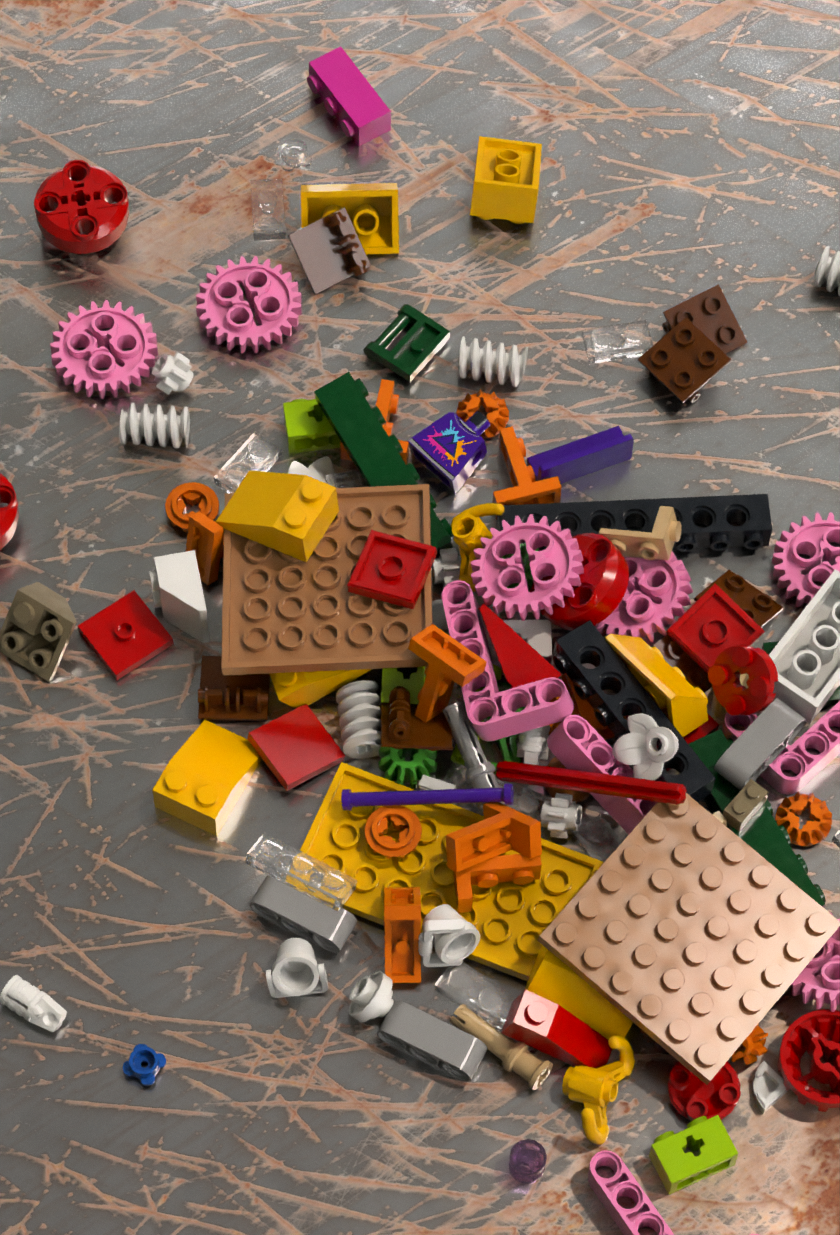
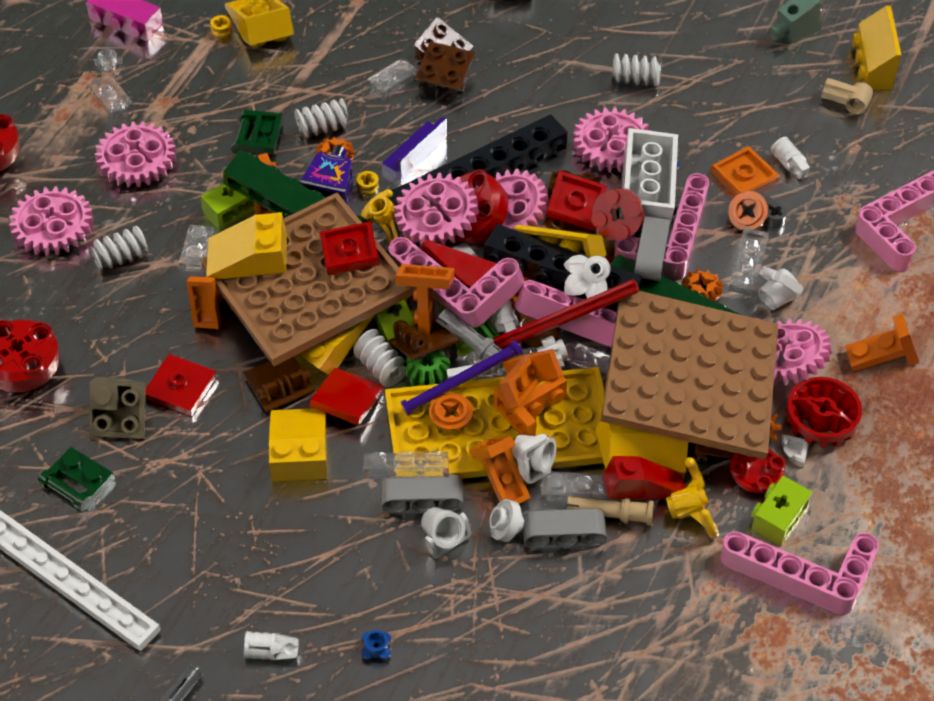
camera: 30 degrees left, 10 degrees down
white slope [149,550,210,643] -> none
white gear [152,352,193,395] -> none
orange gear [165,482,219,533] -> none
hinge [288,207,371,294] -> none
yellow slope [301,183,399,254] -> none
orange bracket [492,426,562,519] -> none
clear purple wheel [509,1139,547,1184] -> none
tan bracket [598,506,681,560] -> none
dark tan piece [723,779,769,832] -> none
none -> yellow bush [210,15,232,38]
none -> yellow bush [356,171,379,196]

